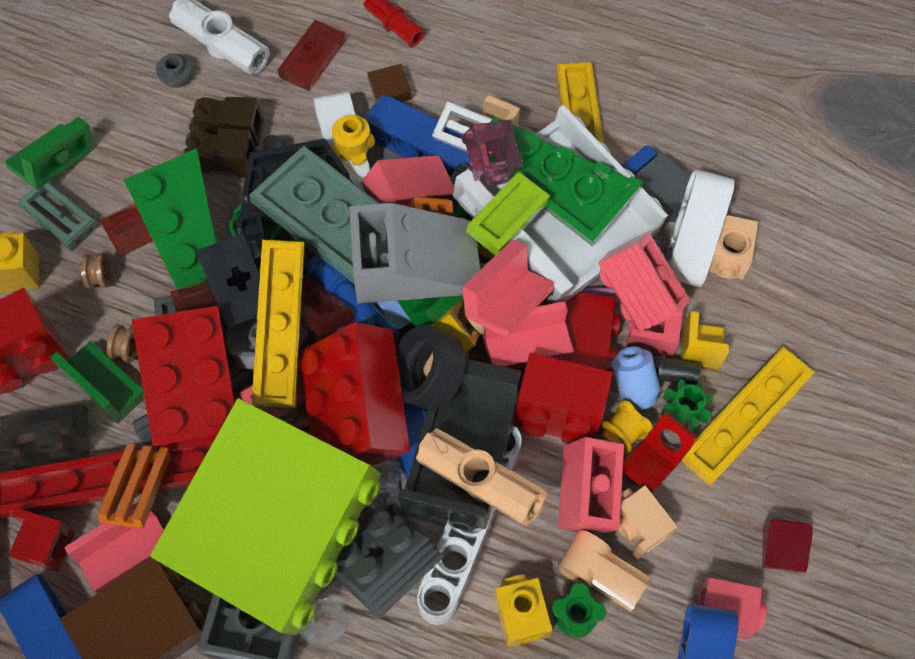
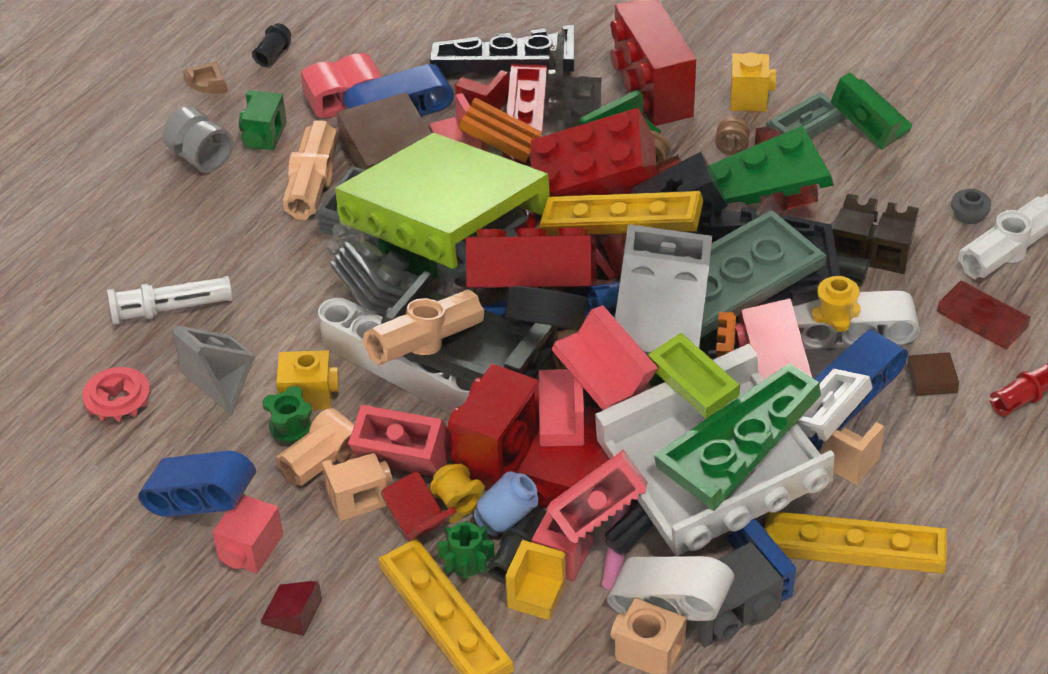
camera: 105 degrees right, 20 degrees down
clear pink brick [461,119,522,186] -> none

